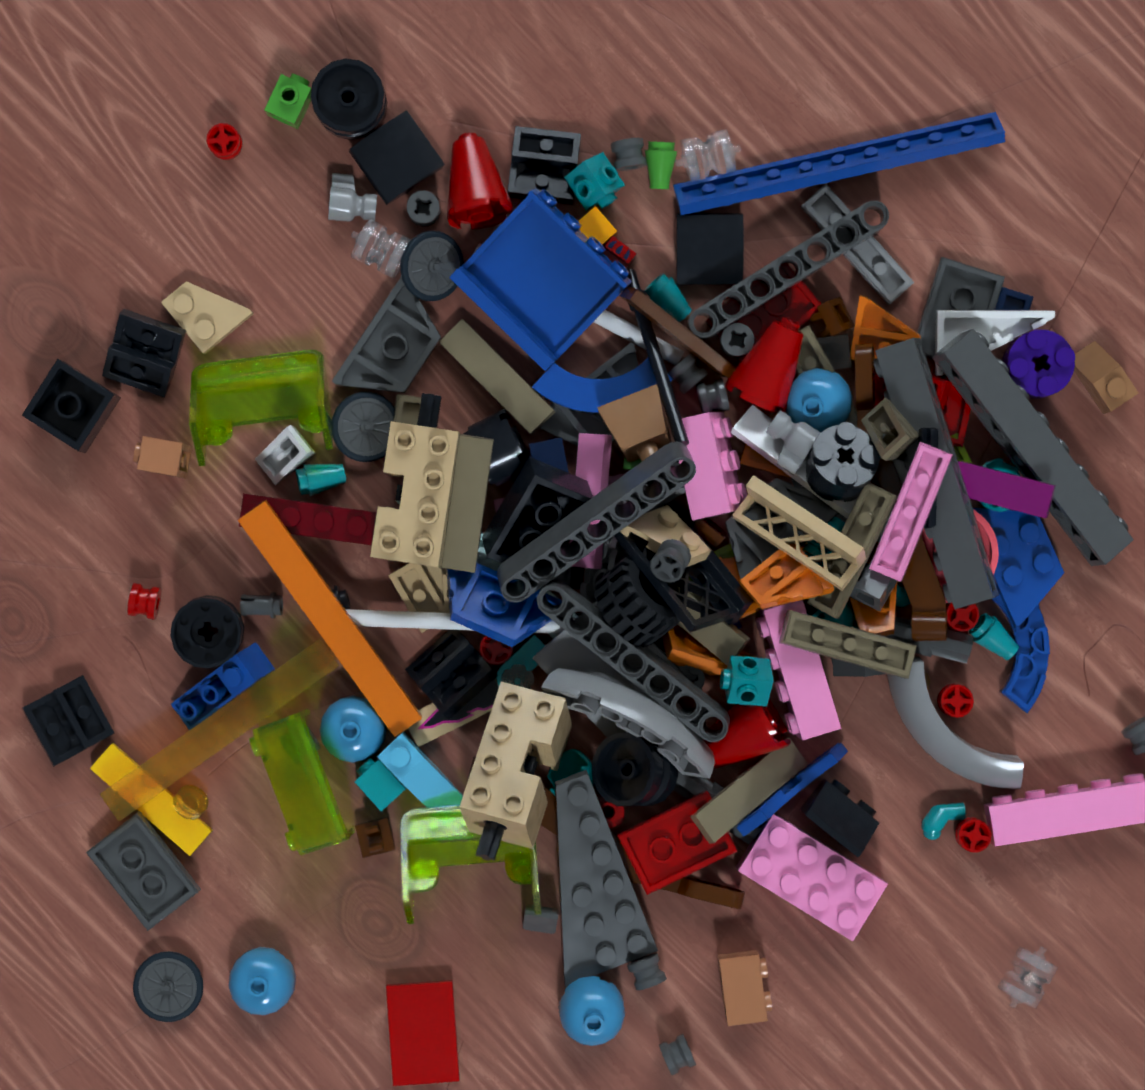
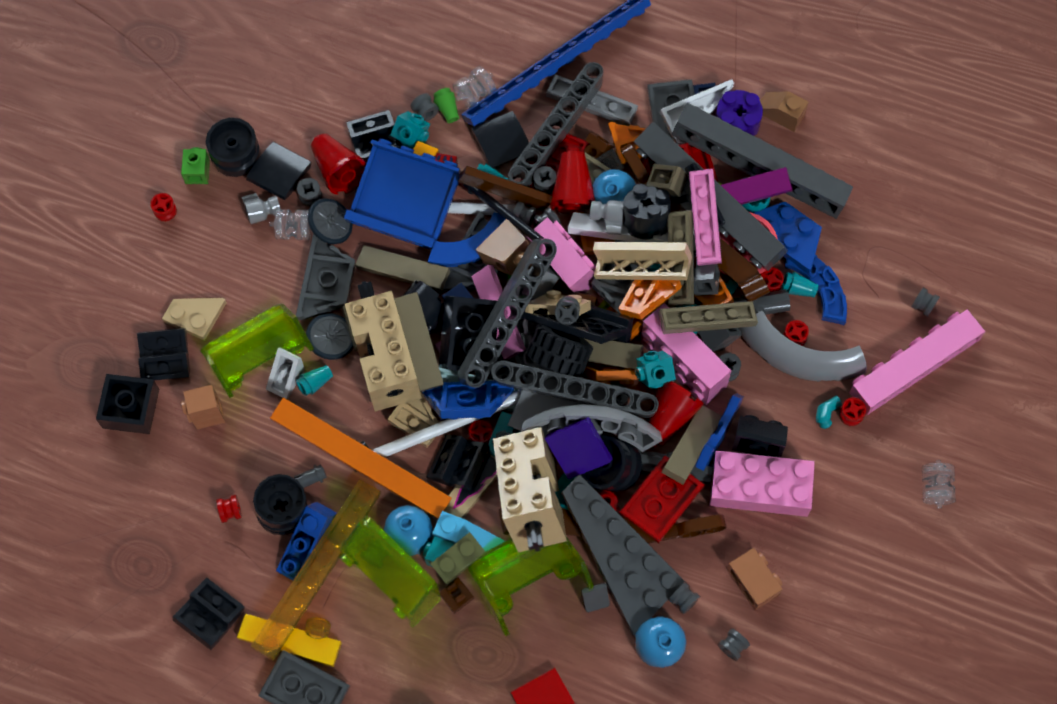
camera: 20 degrees left, 20 degrees down
dark red arch [239,493,377,546] -> none
none -> olive plate [431,532,486,584]
none -> dark purple tile [544,417,613,480]
none -> dark grey wheel [719,353,741,382]

